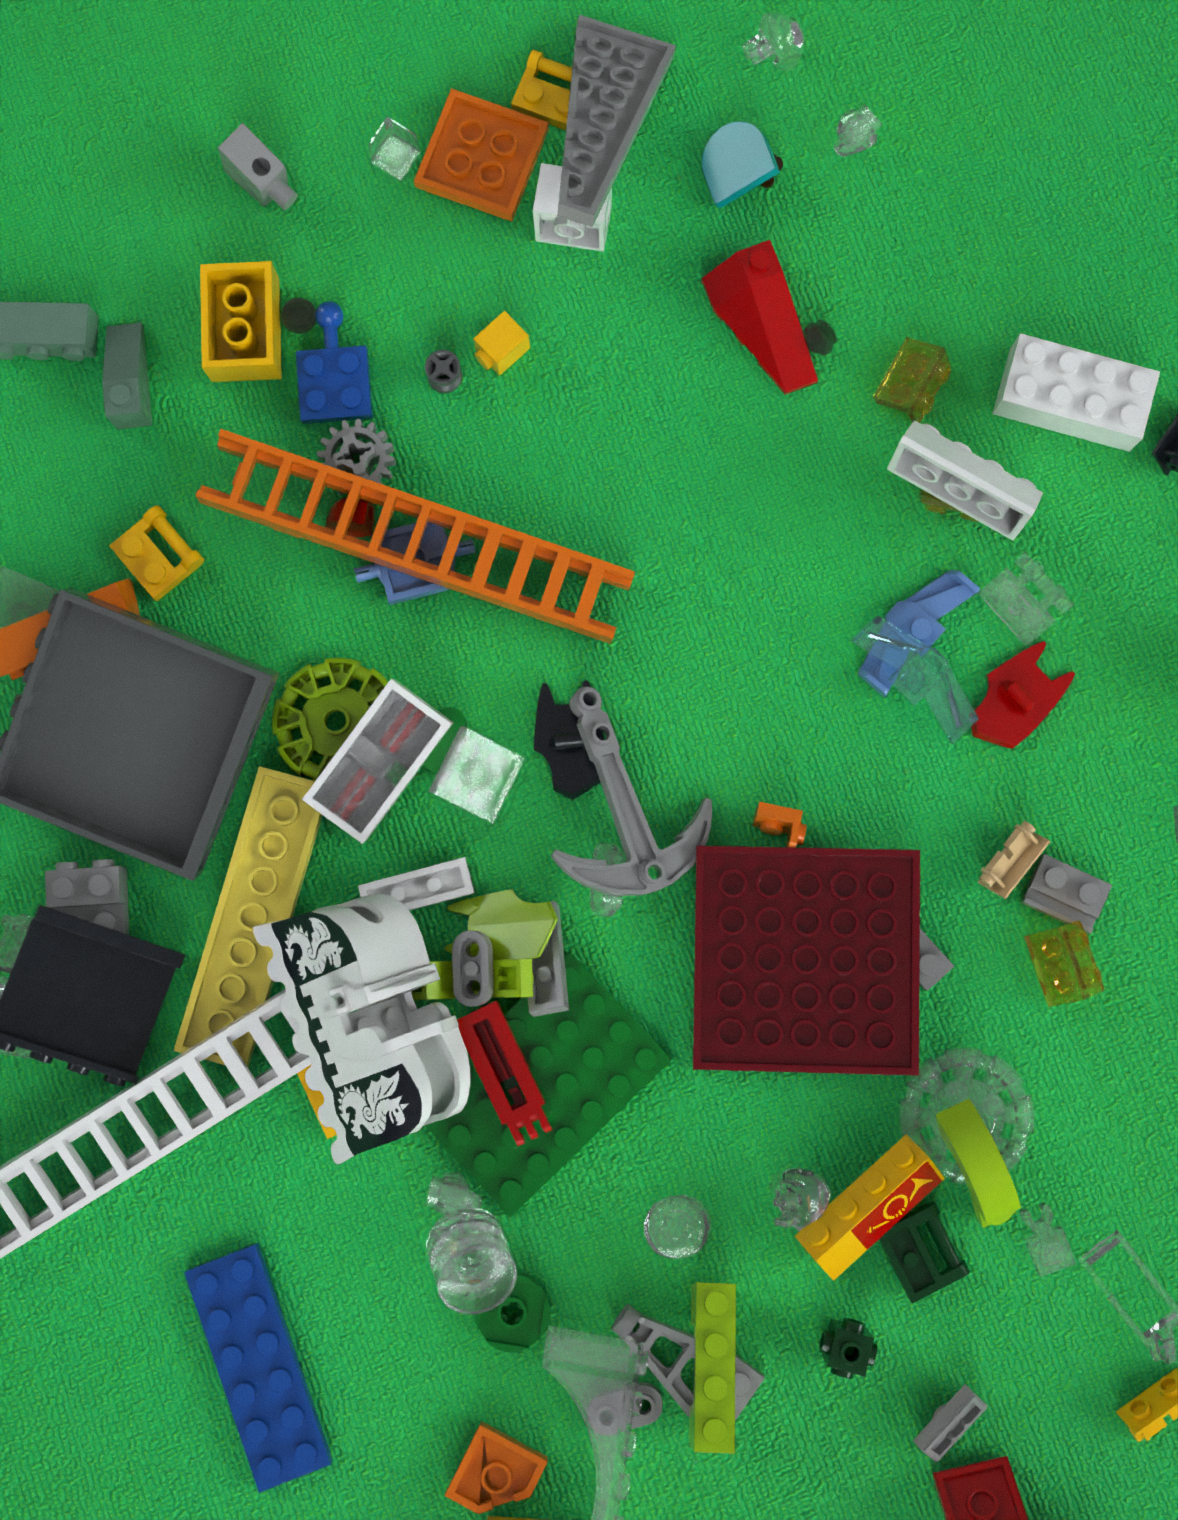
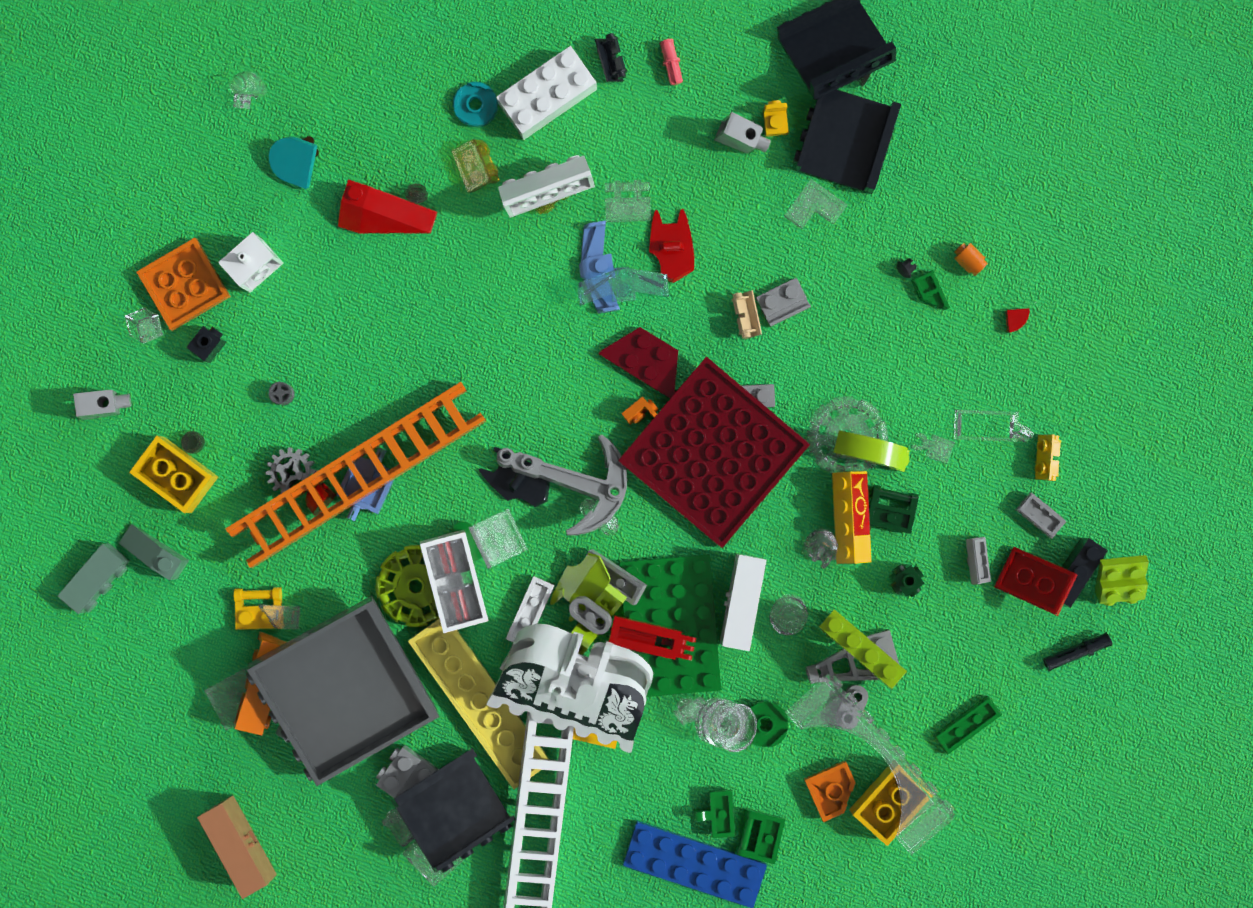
camera: 55 degrees left, 5 degrees up
blue plate [296,301,373,424] -> none
yellow brick [473,310,530,376] -> none
yellow plate [511,49,572,130] -> none
light grey wing [557,15,676,227] -> none
clear rock [834,104,883,157] -> none
clear yellow bracket [1024,920,1104,1007] -> none
none -> black brick [186,326,226,363]
none -> clear tile [259,604,301,629]
none -> teal tile [453,82,498,128]
none -> dark red wing [599,327,678,399]
none -> green plate [693,789,735,838]
none -> white brick [720,553,766,651]
none -> green plate [735,808,785,864]
none -> light grey plate [1015,492,1066,539]

